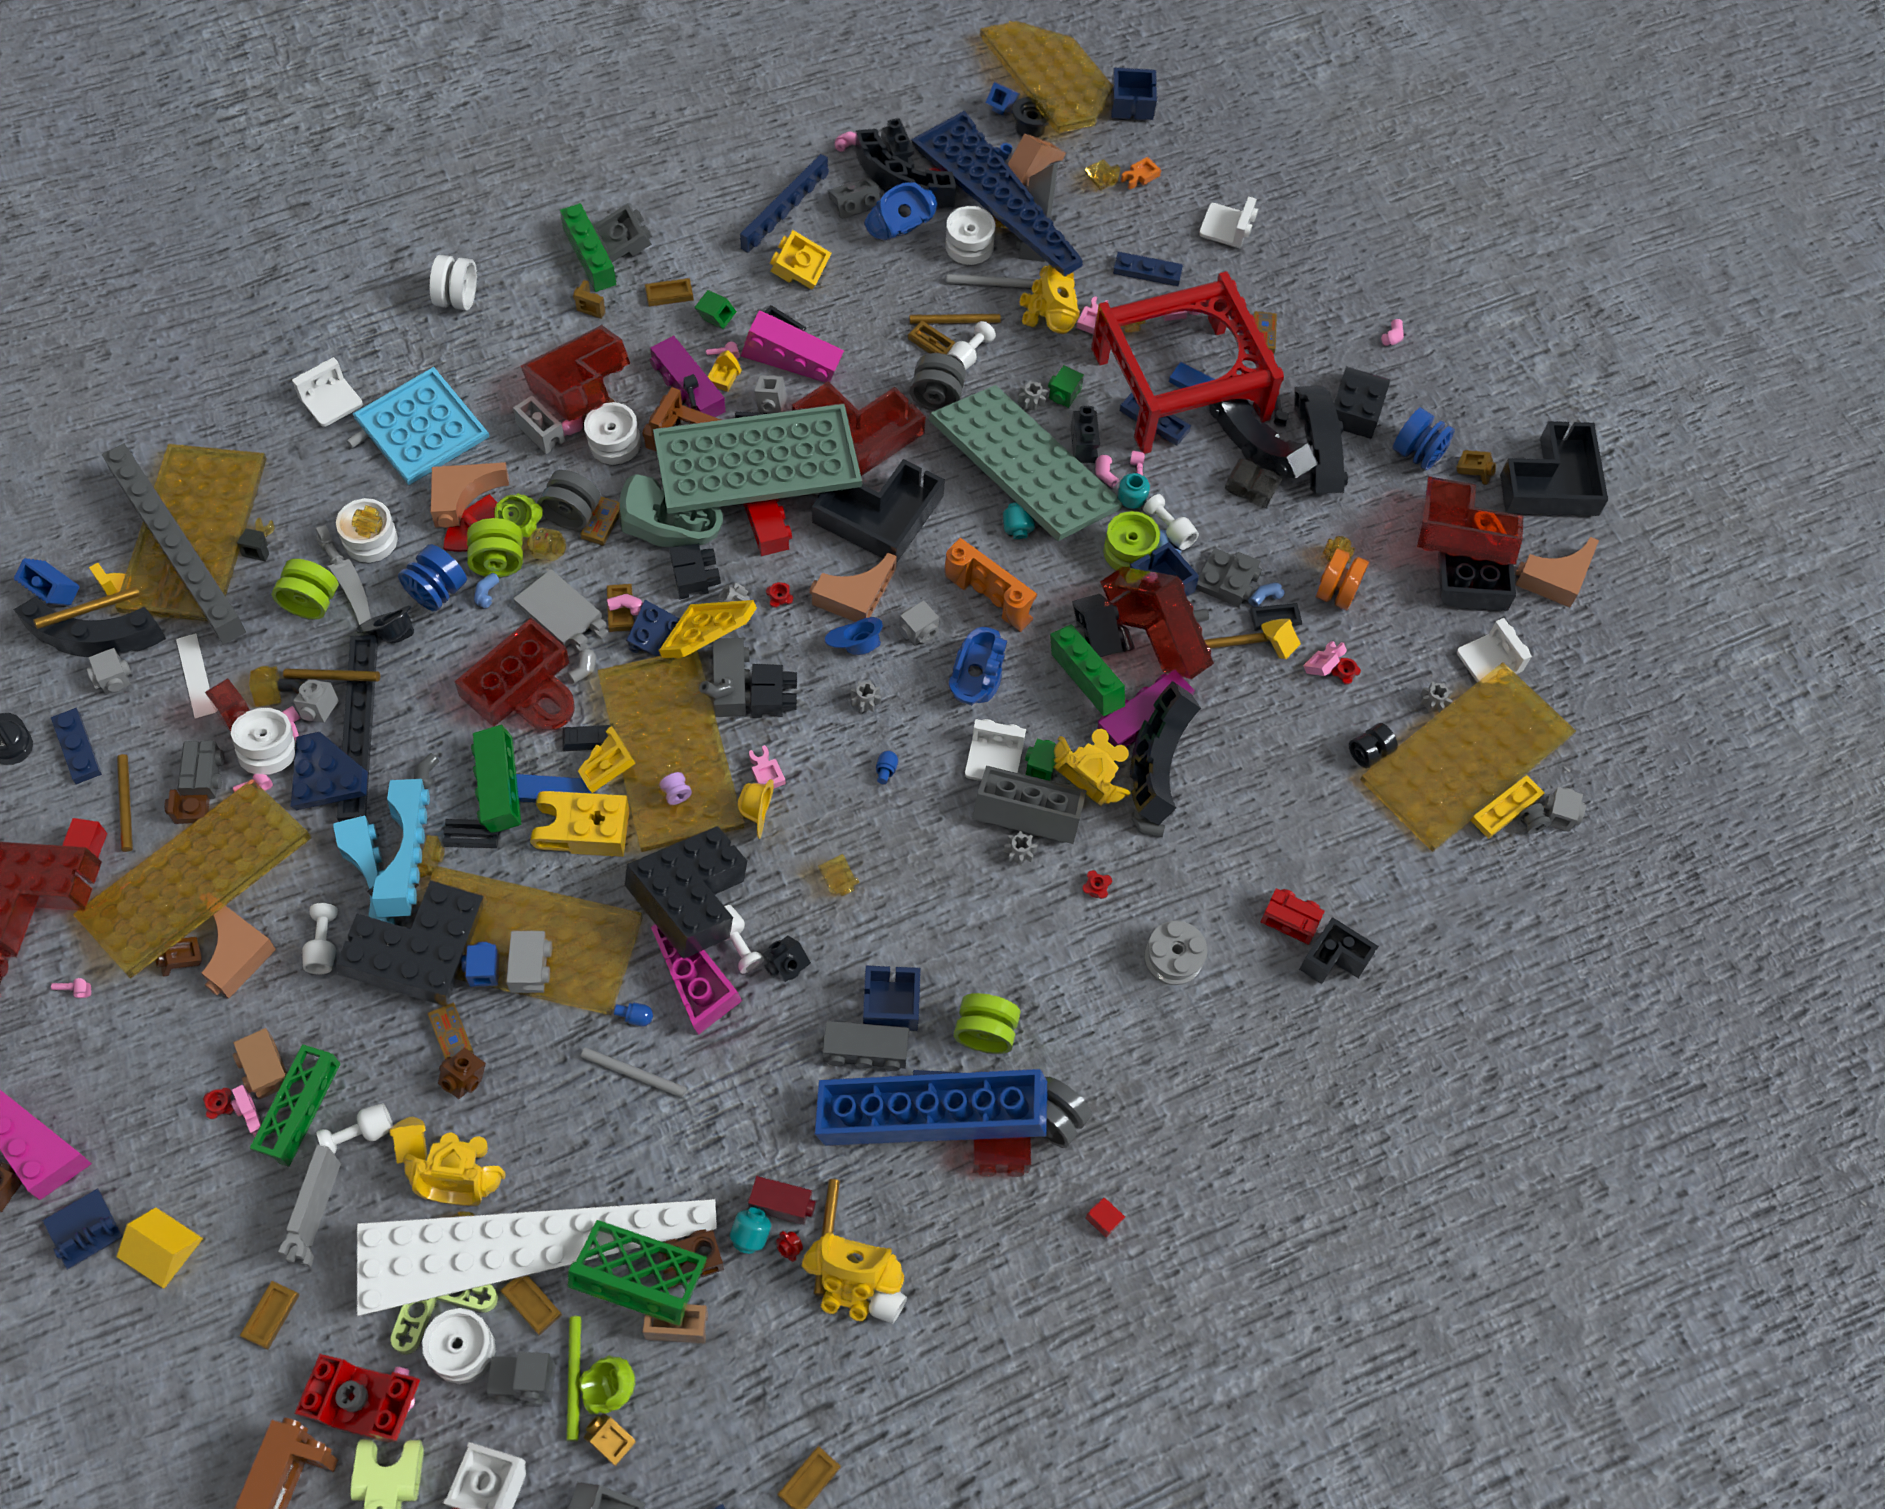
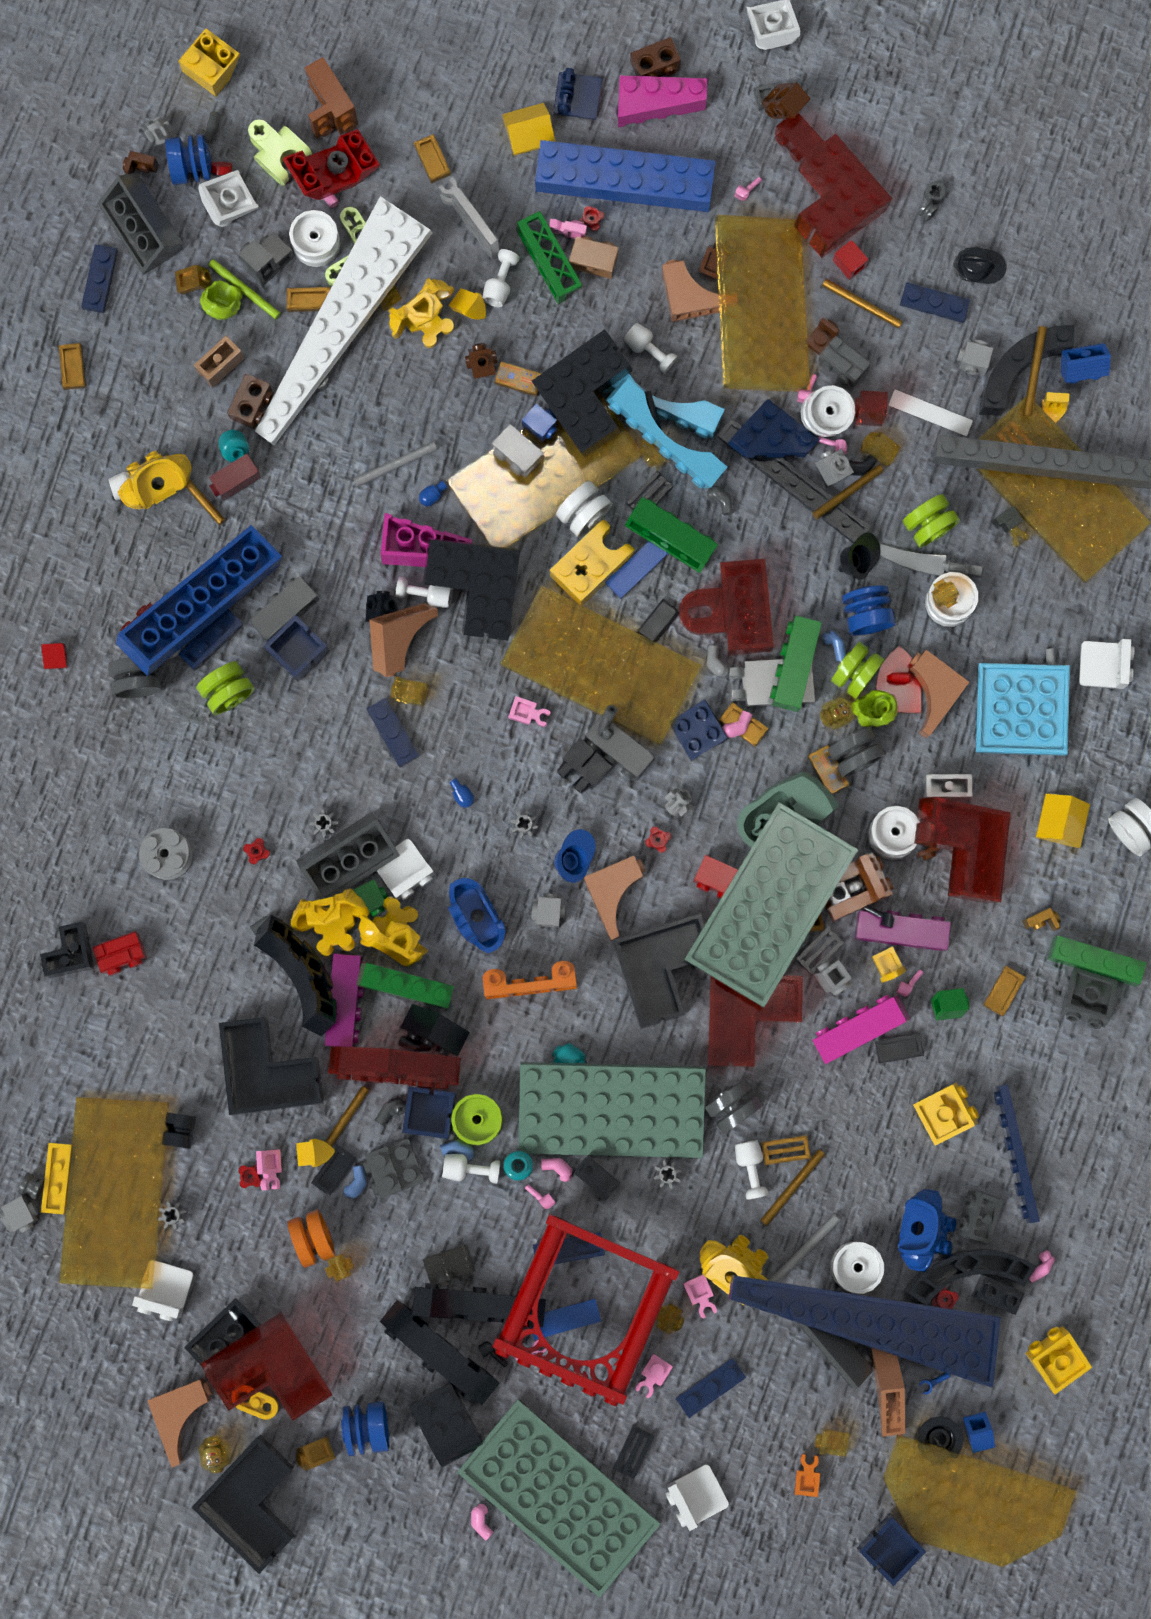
camera: 140 degrees right, 20 degrees up
green fence [568,1220,707,1326] -> none
yellow wing [578,726,636,793] -> none
yellow plate [659,600,757,659] -> none
lavender wheel [659,772,692,805] -> none
black hips [670,544,721,600] -> none
yellow piece [738,779,774,839] -> none
red plate [776,1231,803,1262] -> none
green brick [1048,365,1084,408] -> none
pearl gold tile [1253,311,1277,354] -> none
none -> clear yellow head [198,1436,230,1473]
none -> black piece [219,1017,324,1116]
none -> yellow piece [358,897,428,967]
none -> dark blue plate [366,698,419,768]
none -> nougat arch [369,603,438,677]
none -> sand green plate [457,1399,660,1598]
none -> blue brick [535,140,715,212]
none -> white wheel [556,481,613,538]
none -> black tile [613,1425,654,1479]
none -> green brick [769,616,822,712]
none -> yellow plate [1025,1326,1092,1395]
none -> yellow slope [1035,794,1090,849]

